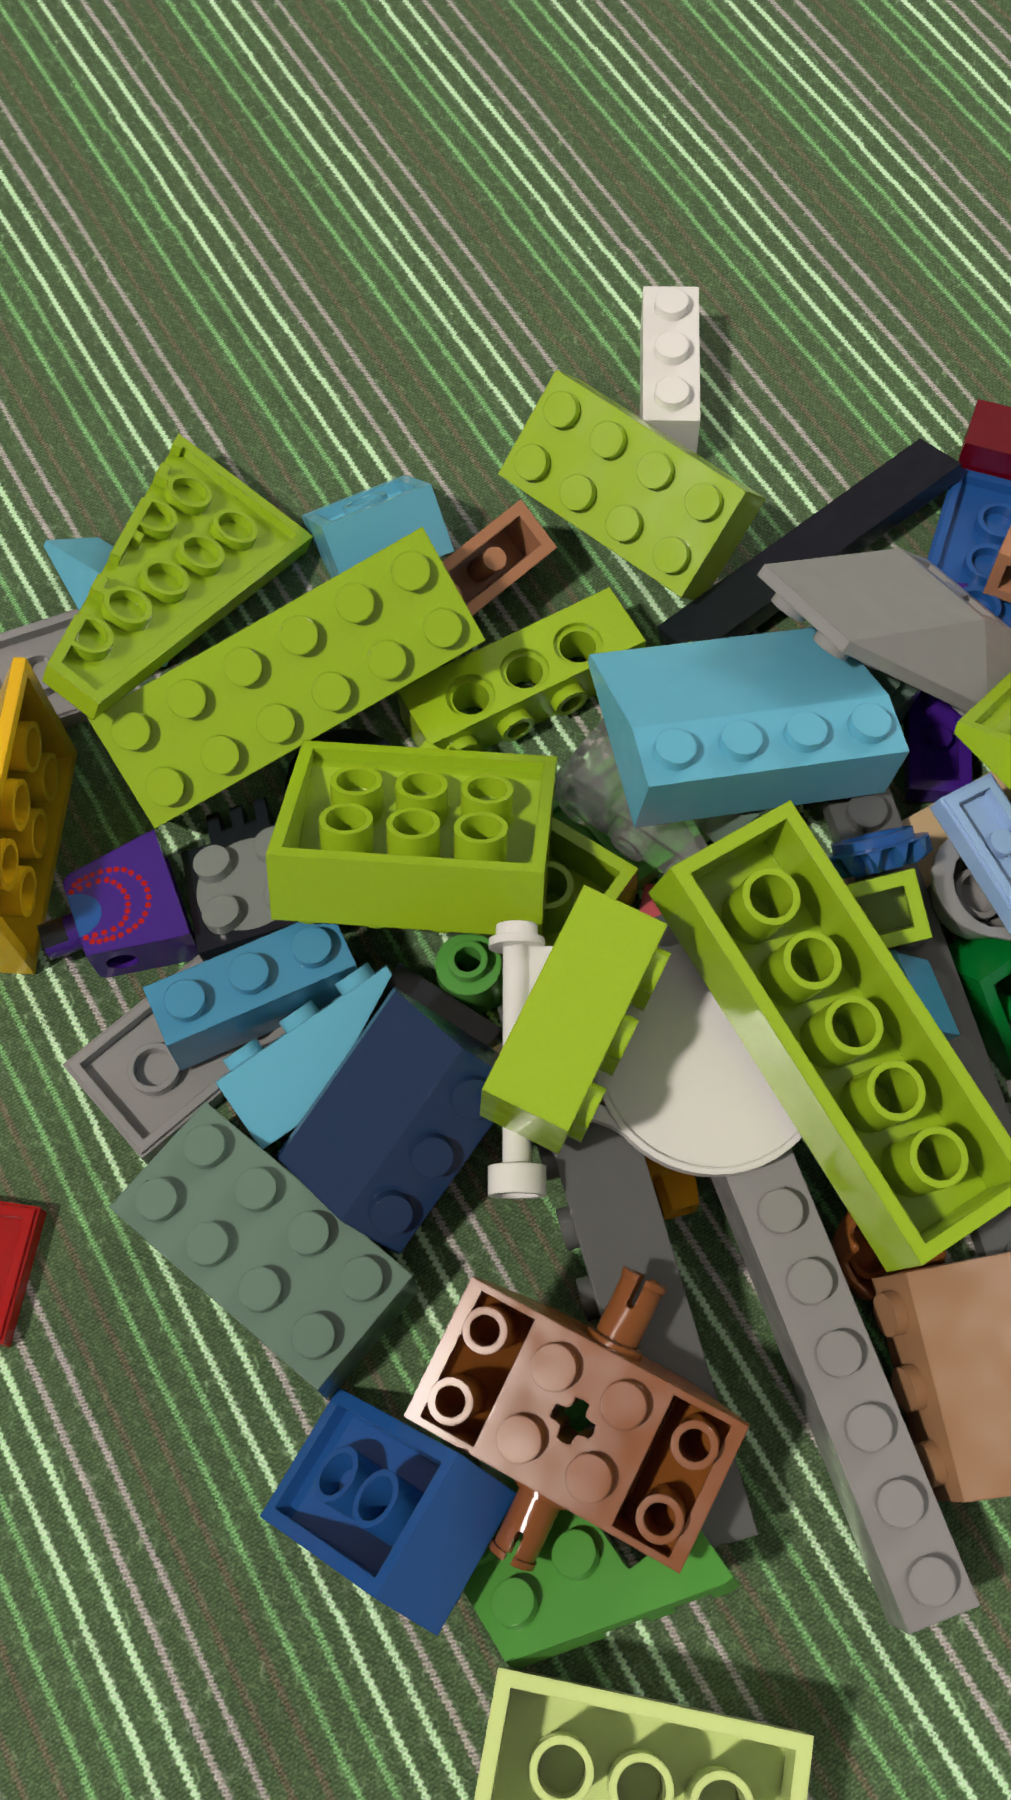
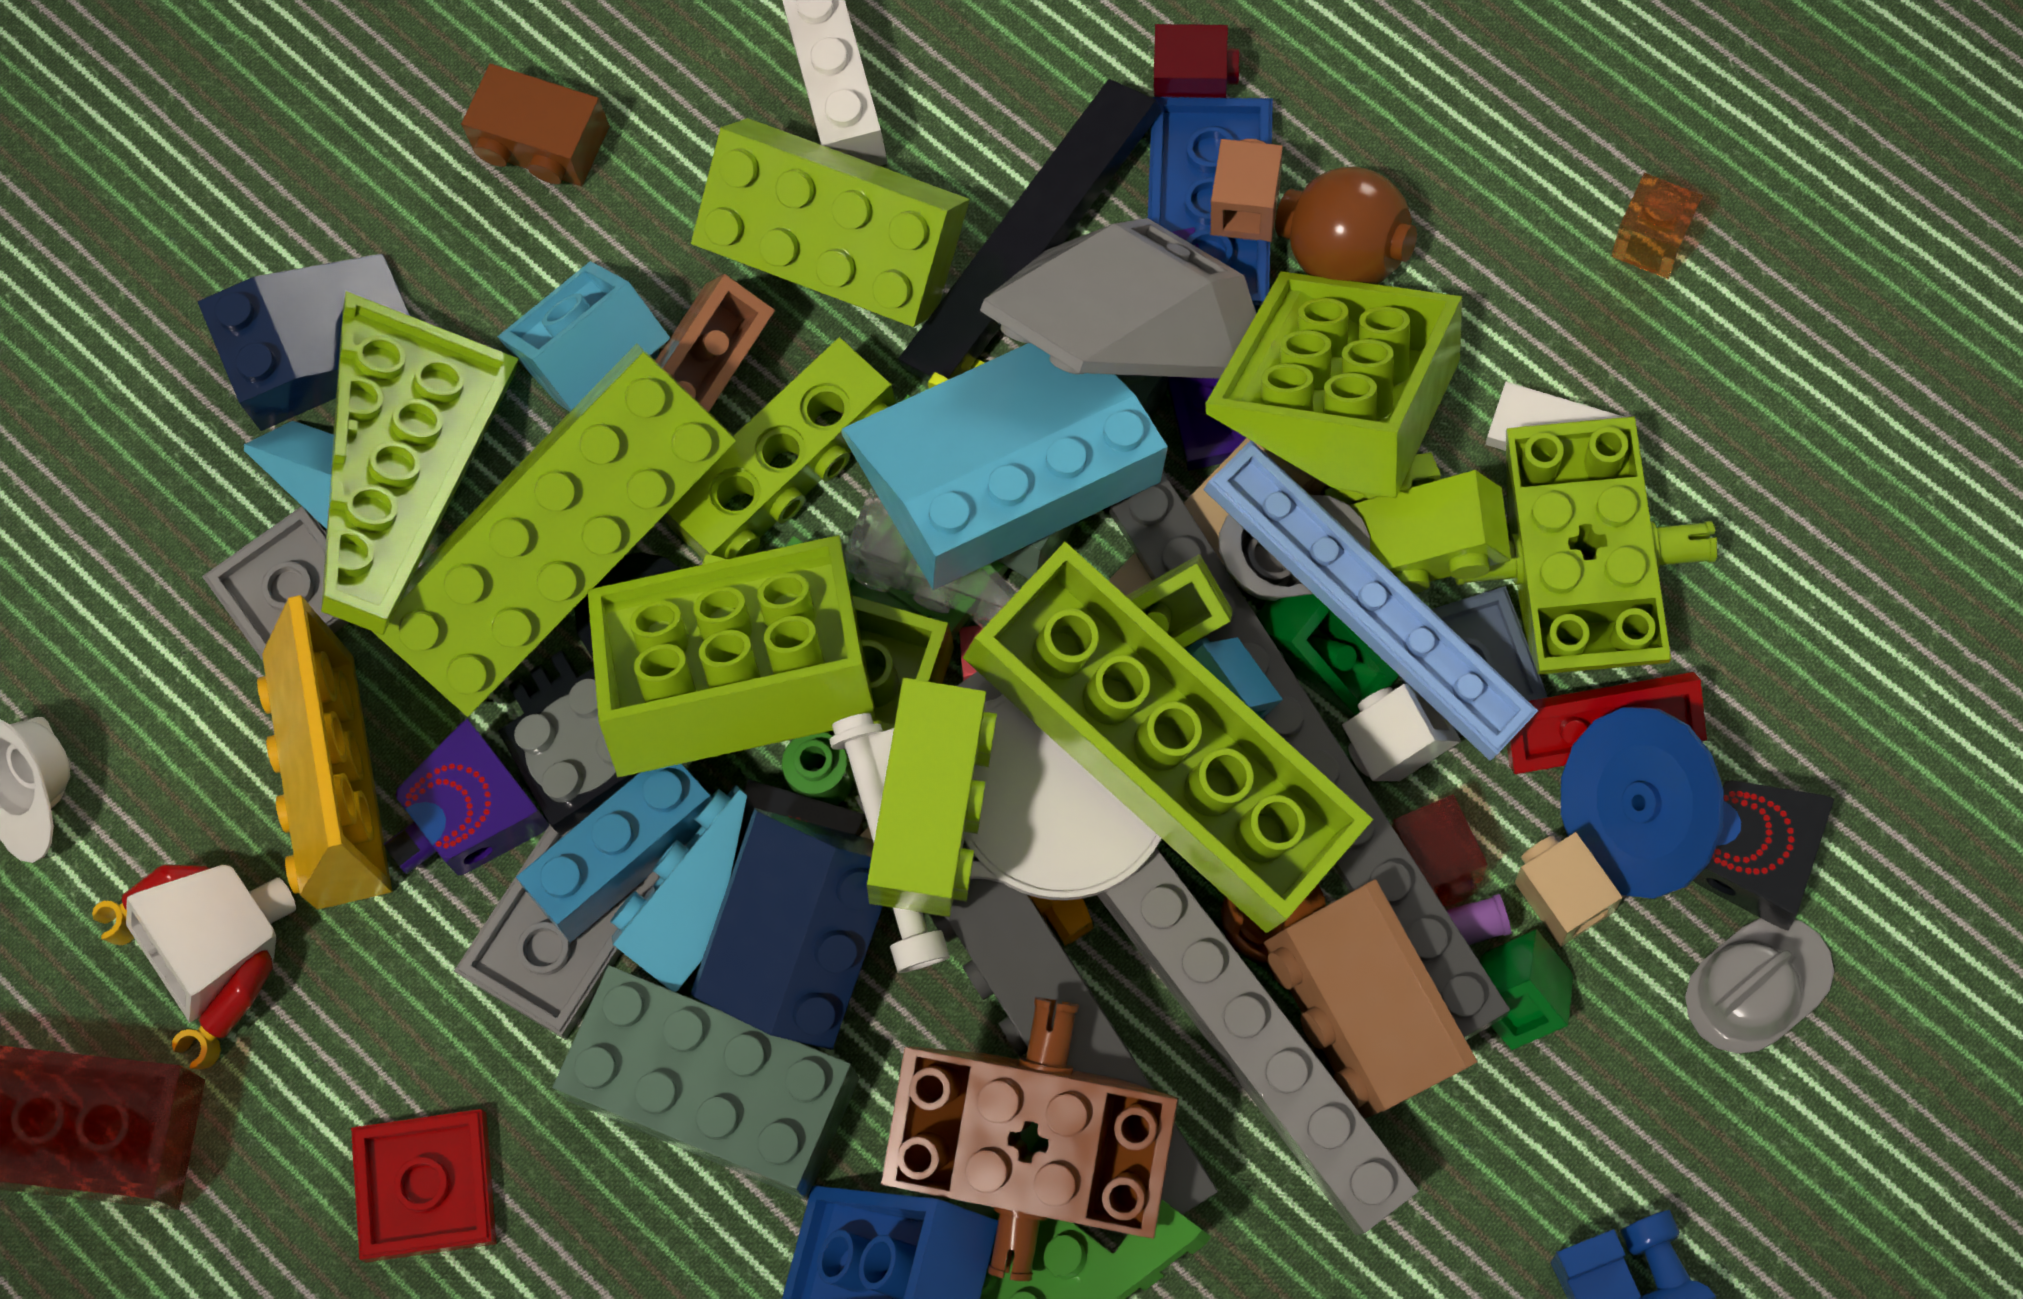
camera: 10 degrees left, 5 degrees up
blue gear [827,826,933,879] -> none
none -> dark blue slope [197,253,410,431]
none -> dark orange brick [461,63,610,187]

